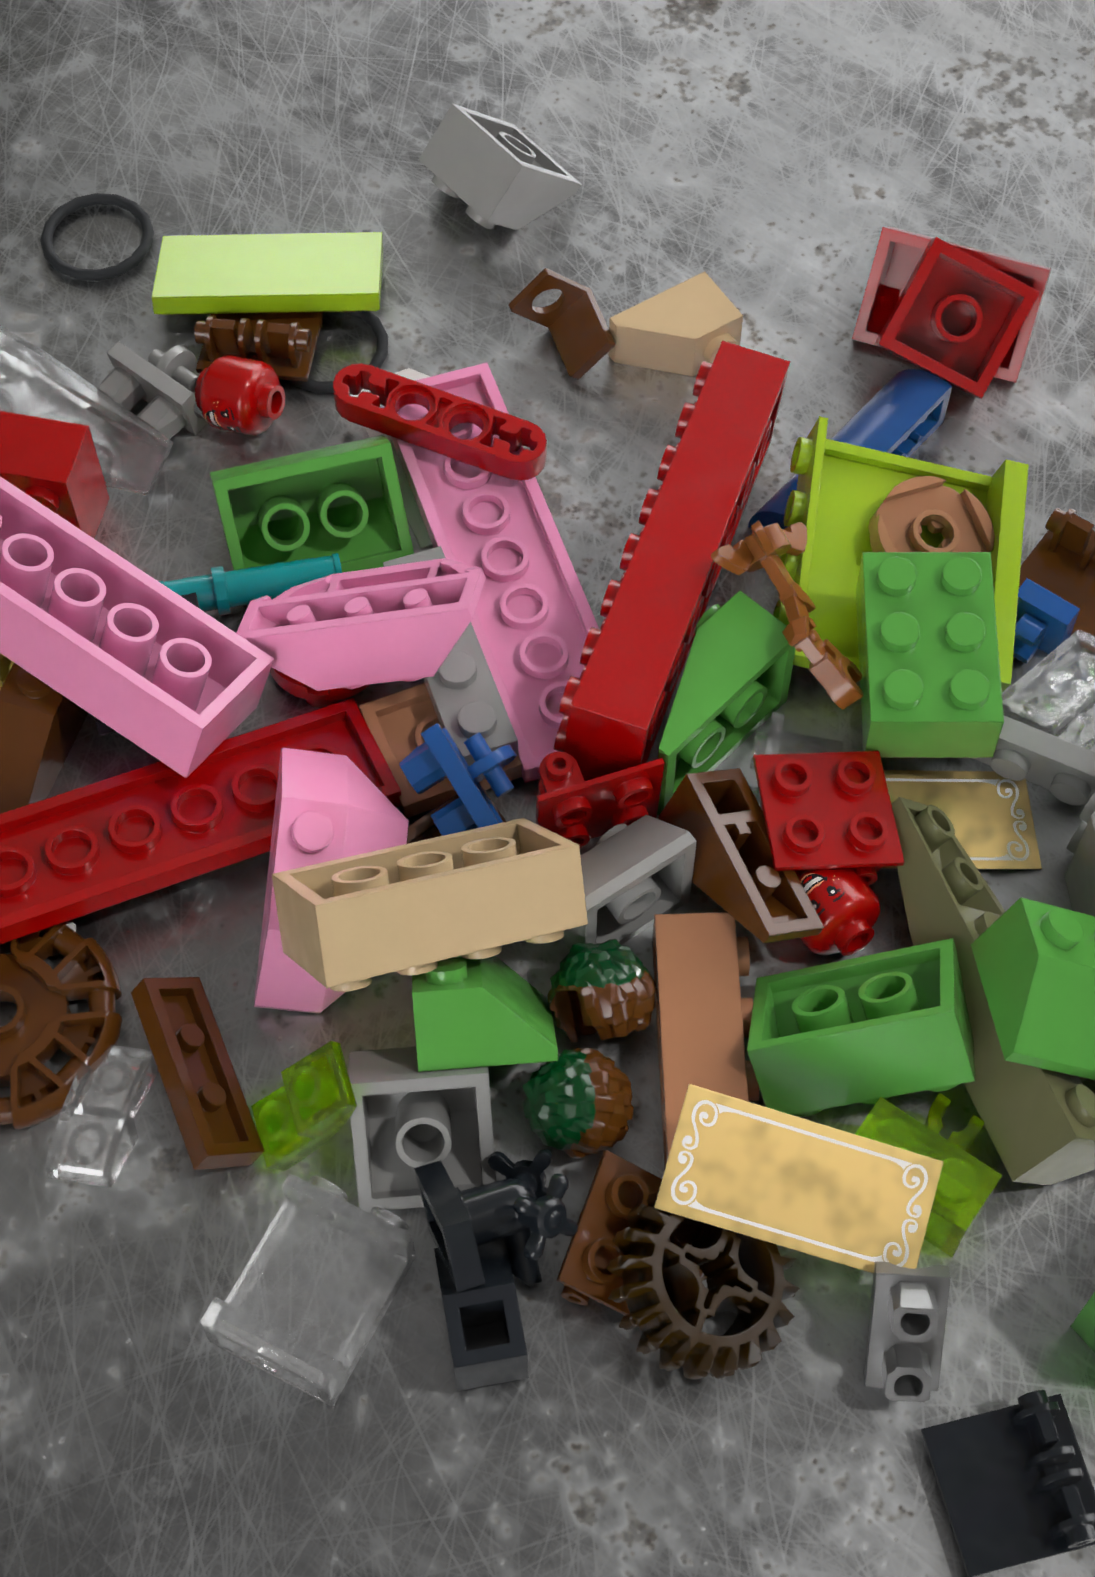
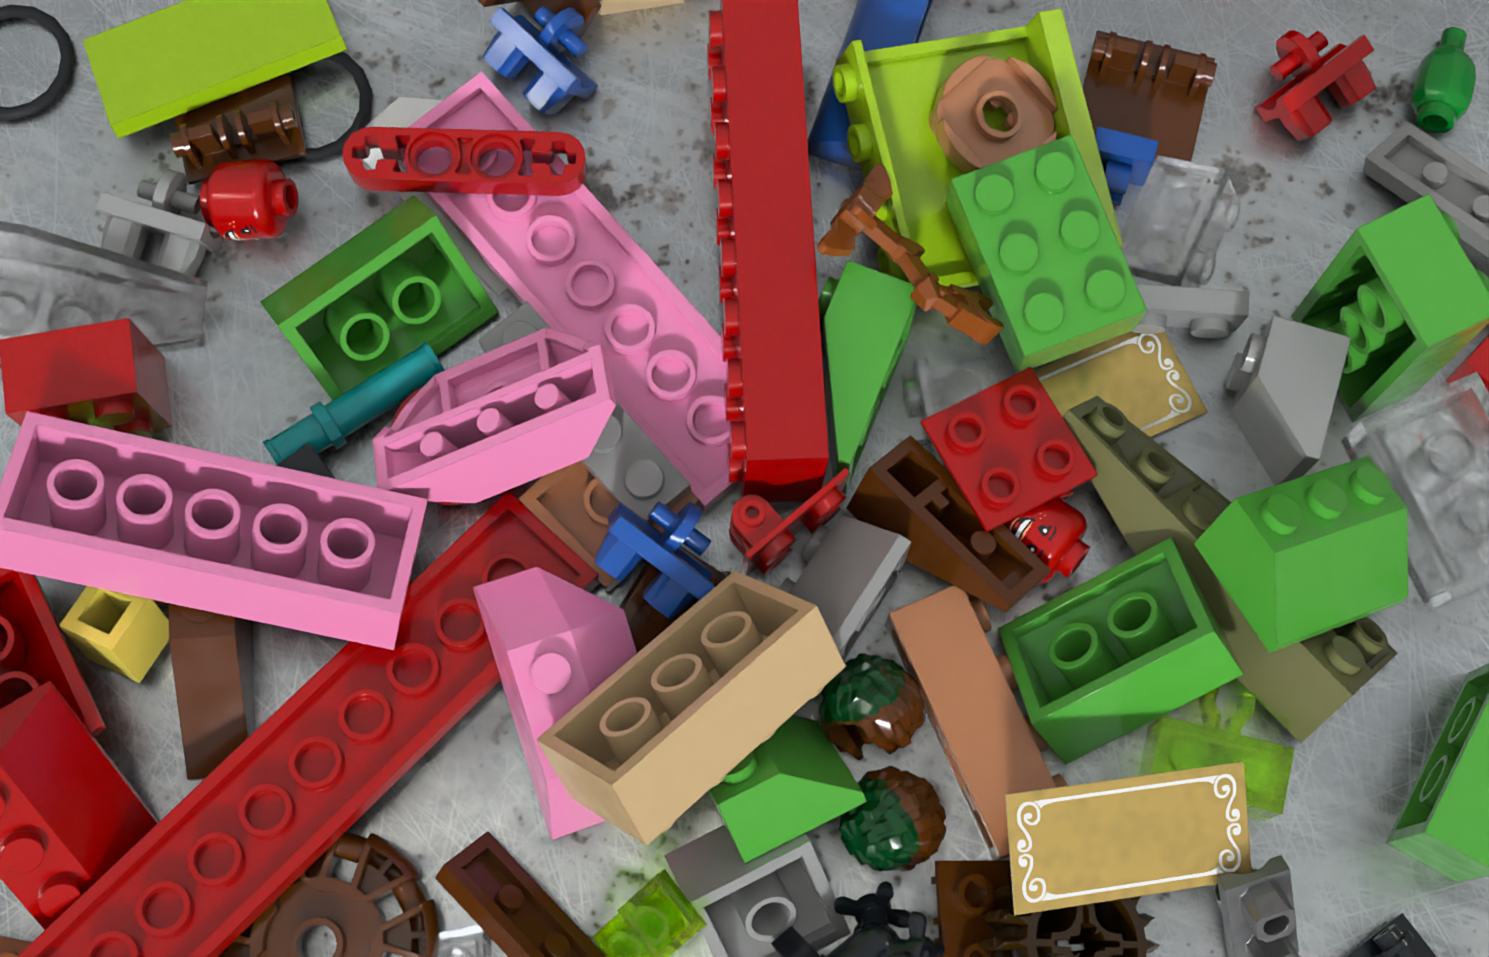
camera: 20 degrees left, 15 degrees up
none -> blue hips [482,6,599,116]

